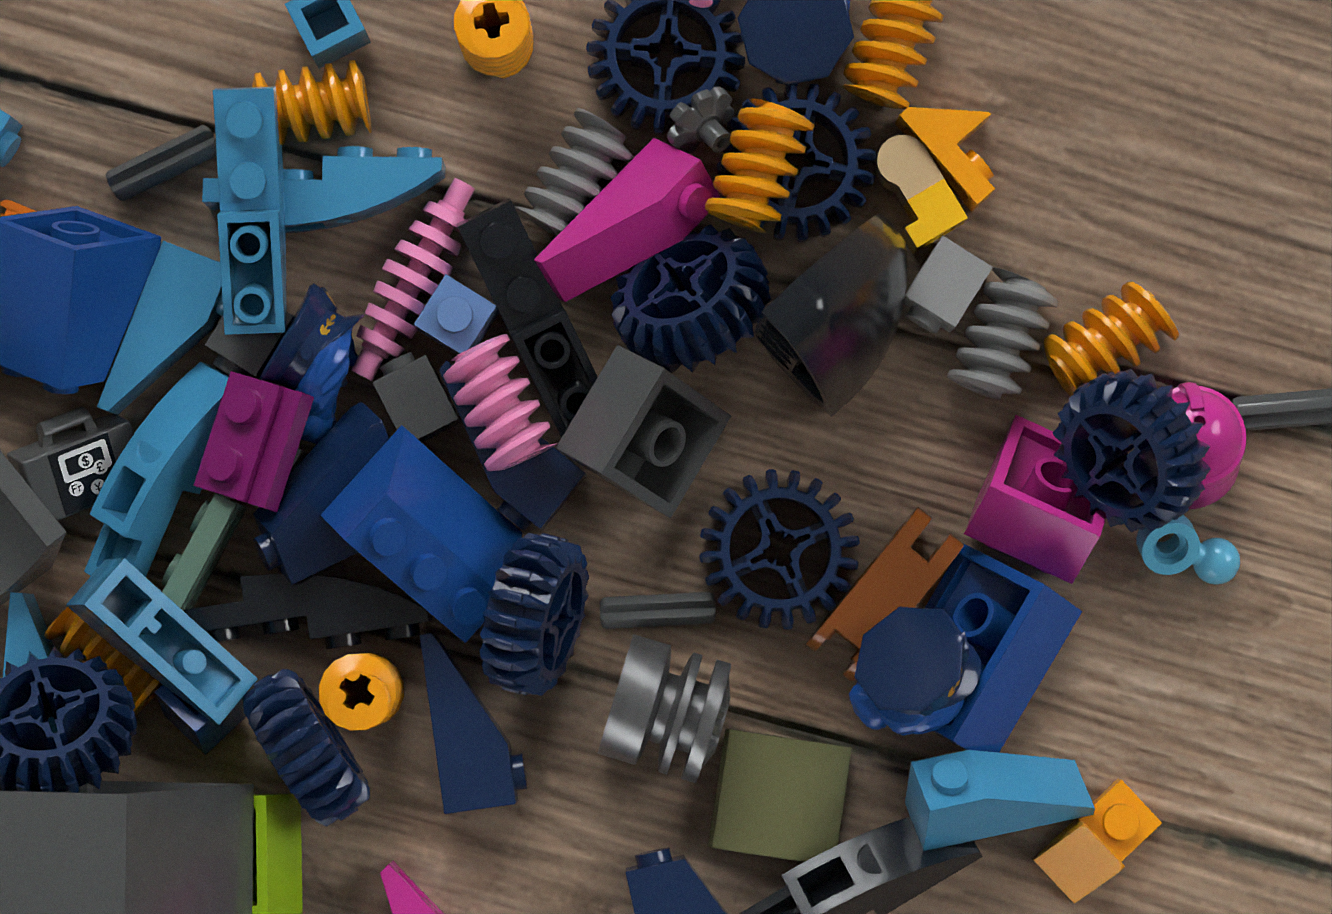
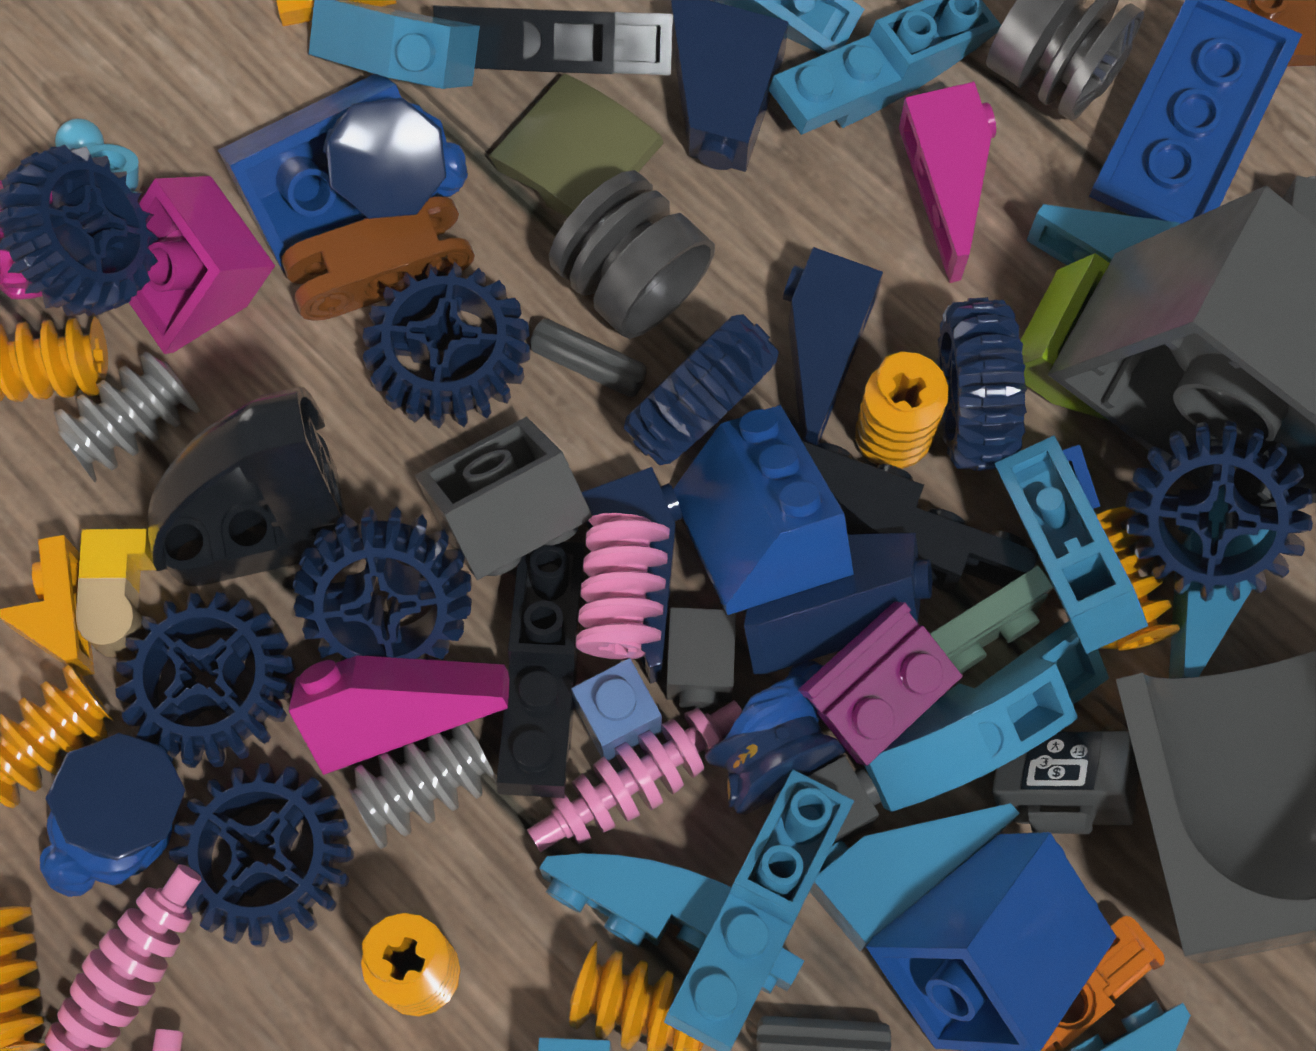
camera: 145 degrees left, 15 degrees down
dark grey plant [667,86,734,154] -> none
light orange piece [705,98,815,233] -> none
light grey brick [904,235,993,334] -> none

